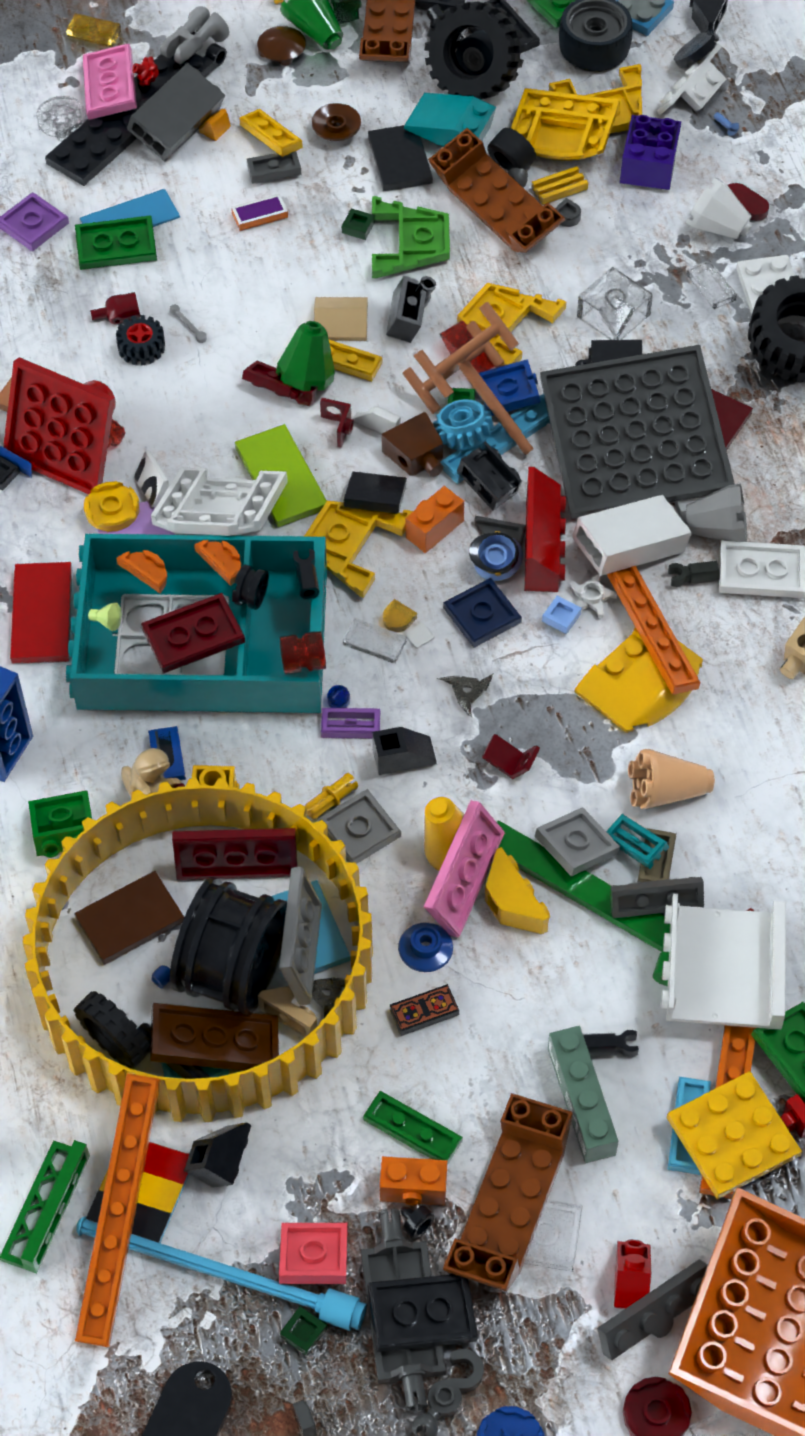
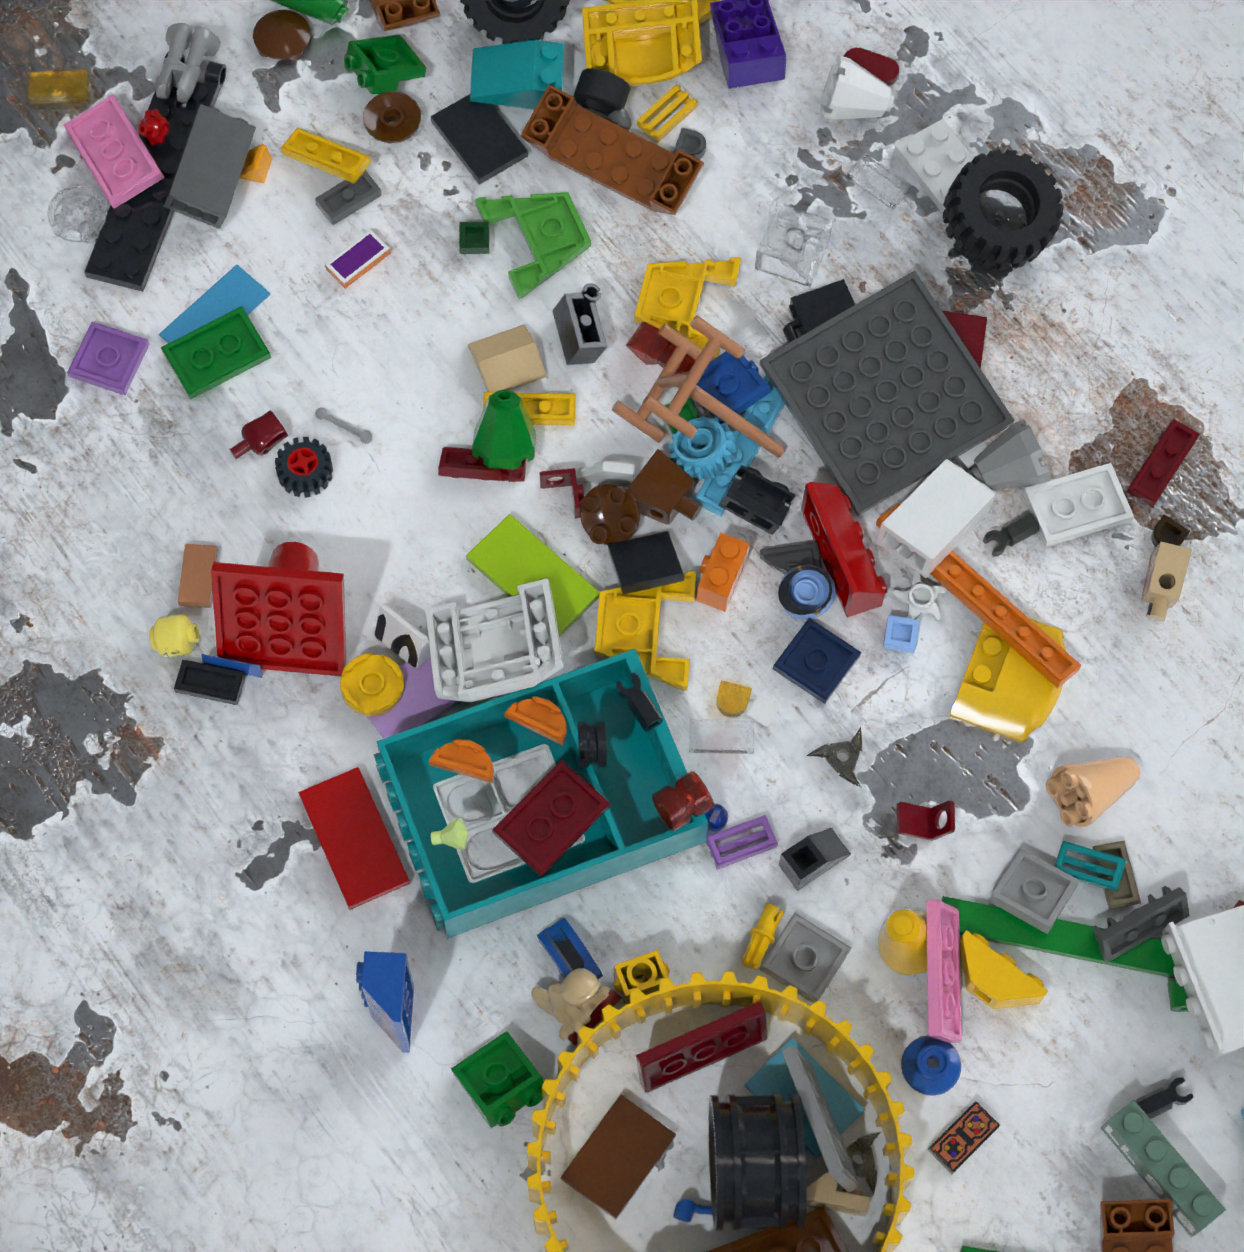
camera: 25 degrees left, 10 degrees up
none -> green plate [344,34,427,95]
none -> reddish brown dish [580,483,640,545]

